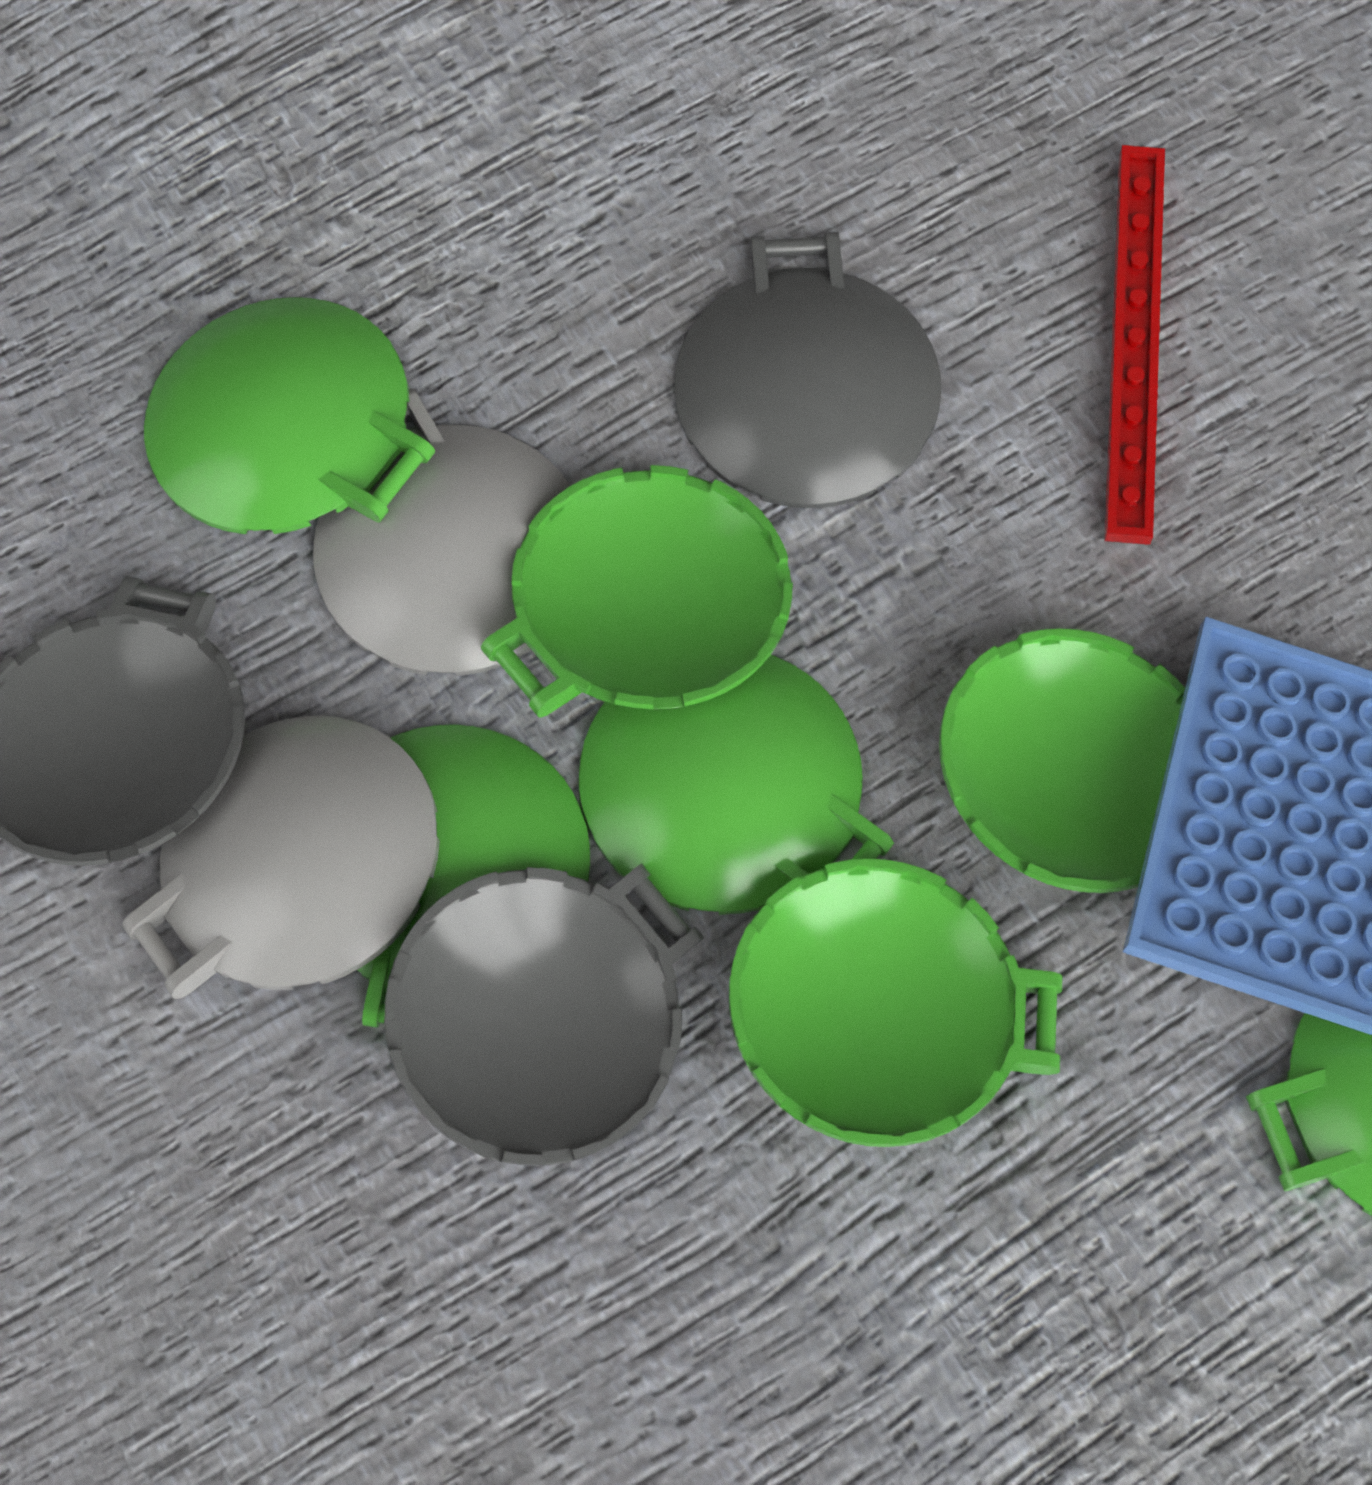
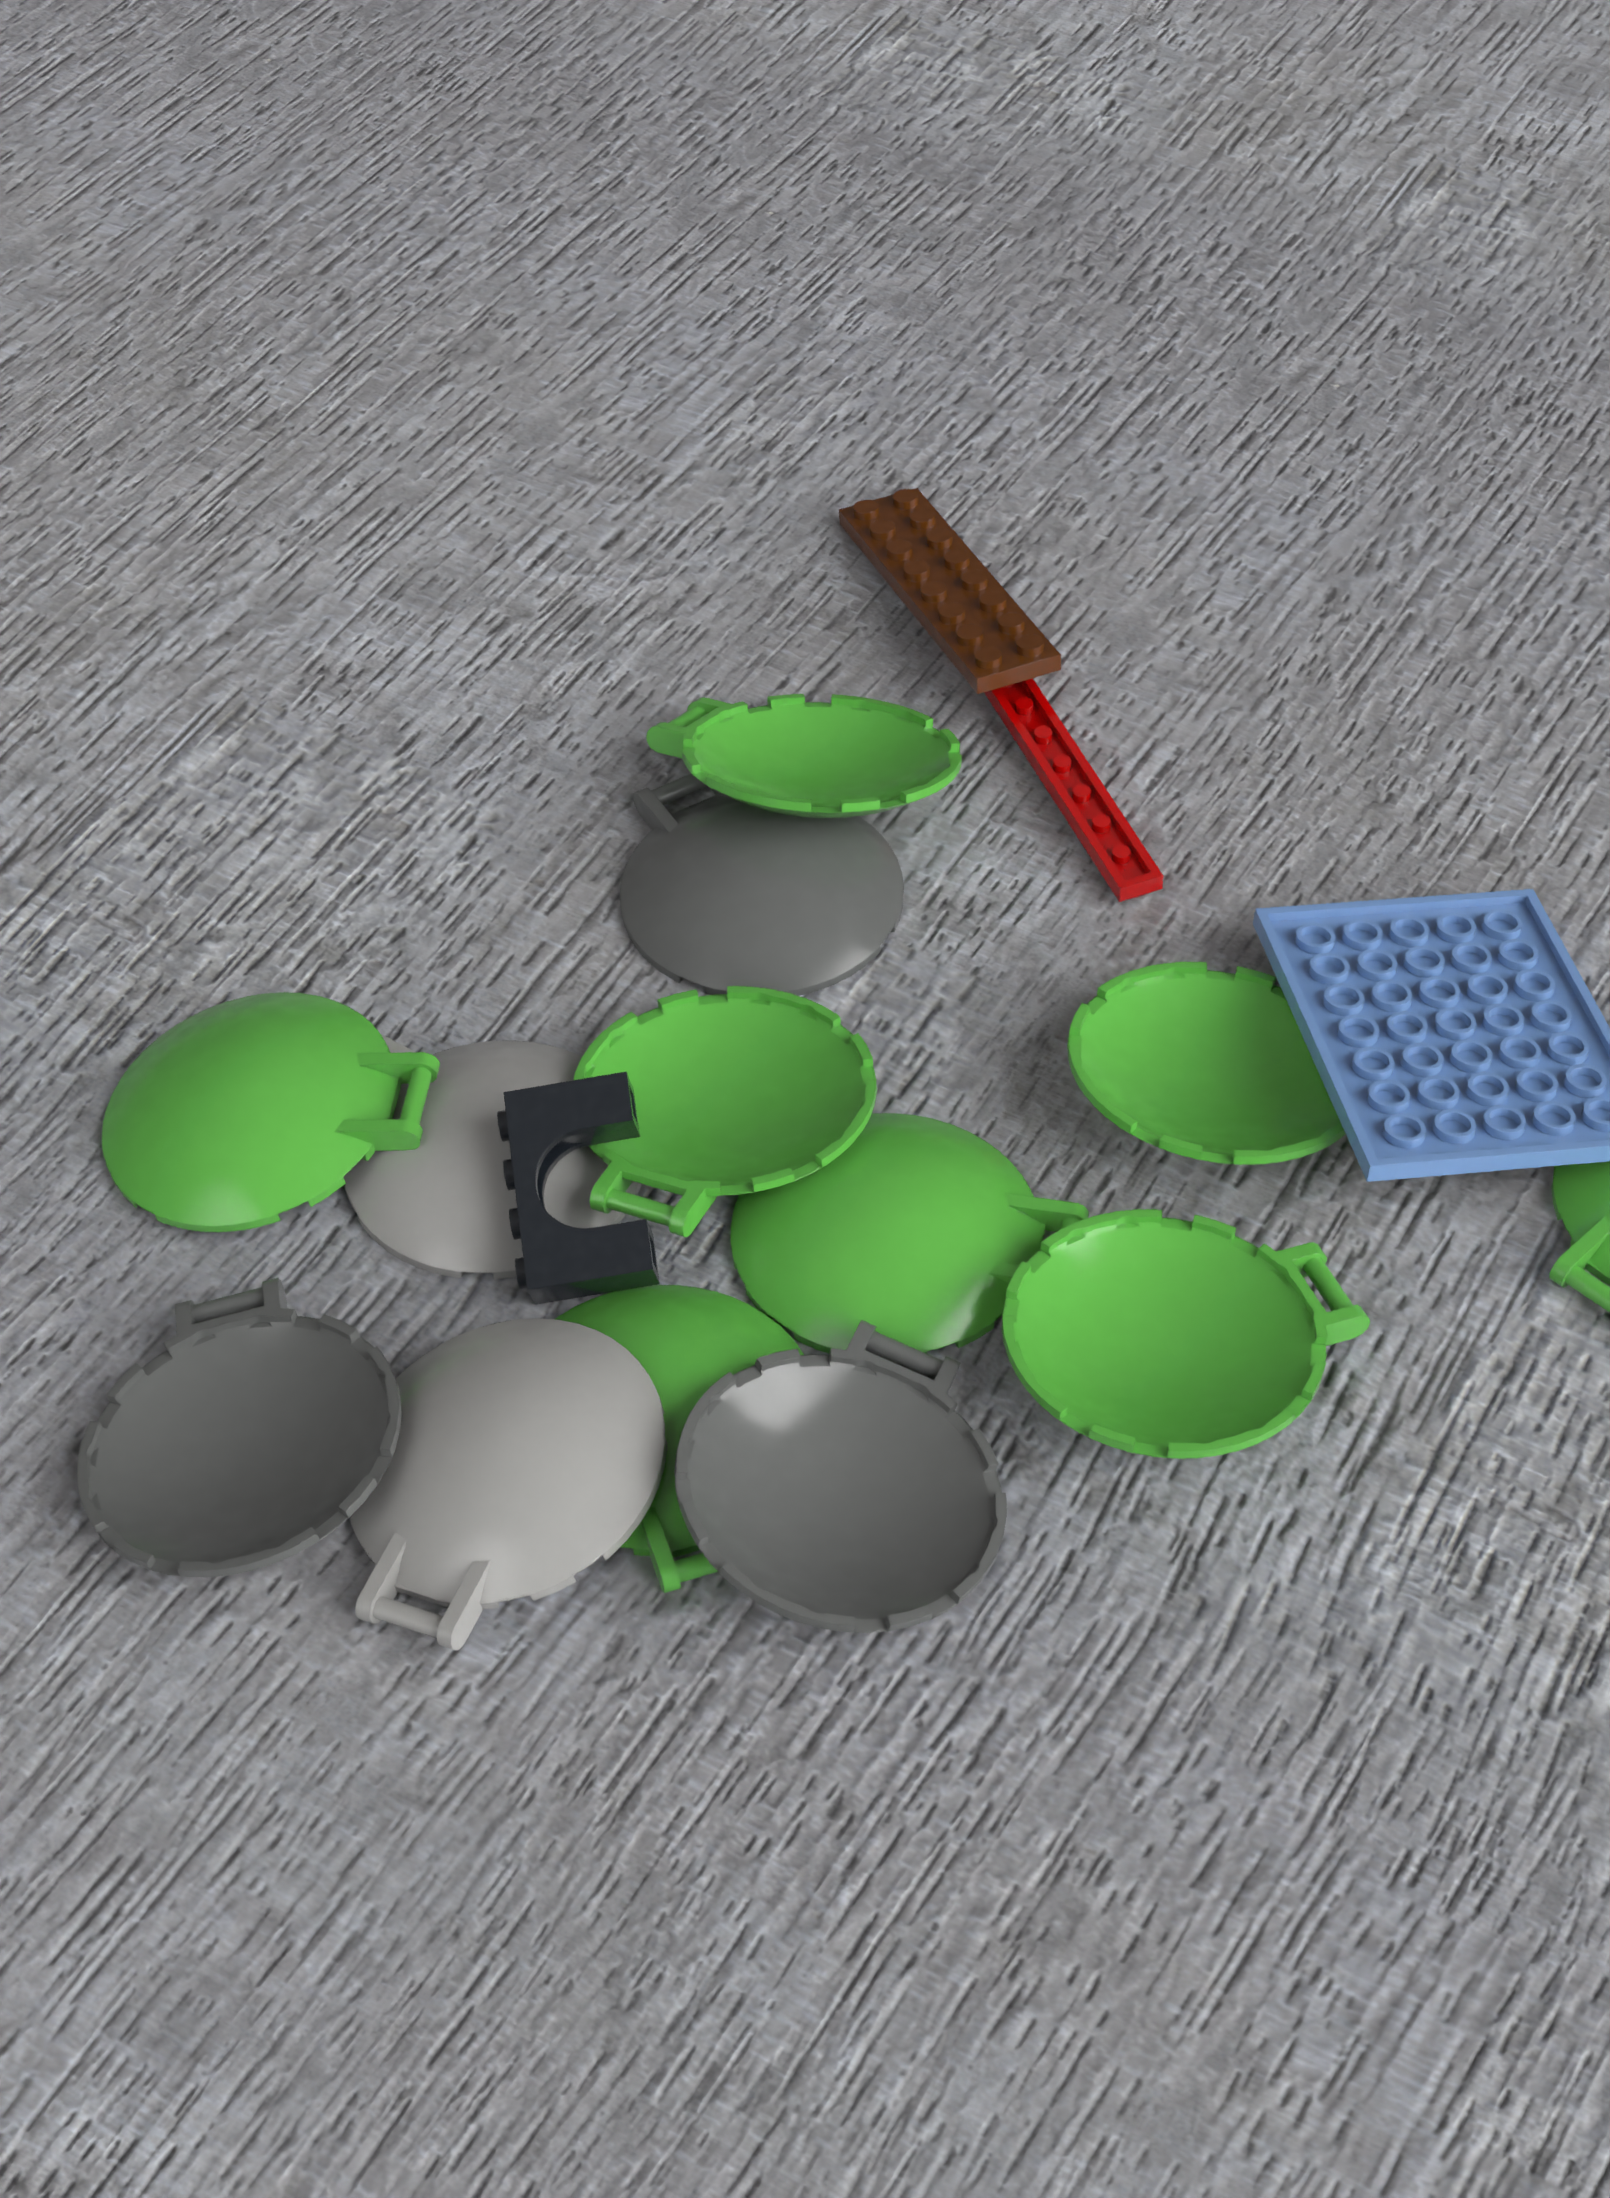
camera: 25 degrees left, 20 degrees down
none -> black arch [497,1071,660,1305]
none -> bright green dish [646,694,962,818]
none -> reddish brown plate [839,488,1061,694]

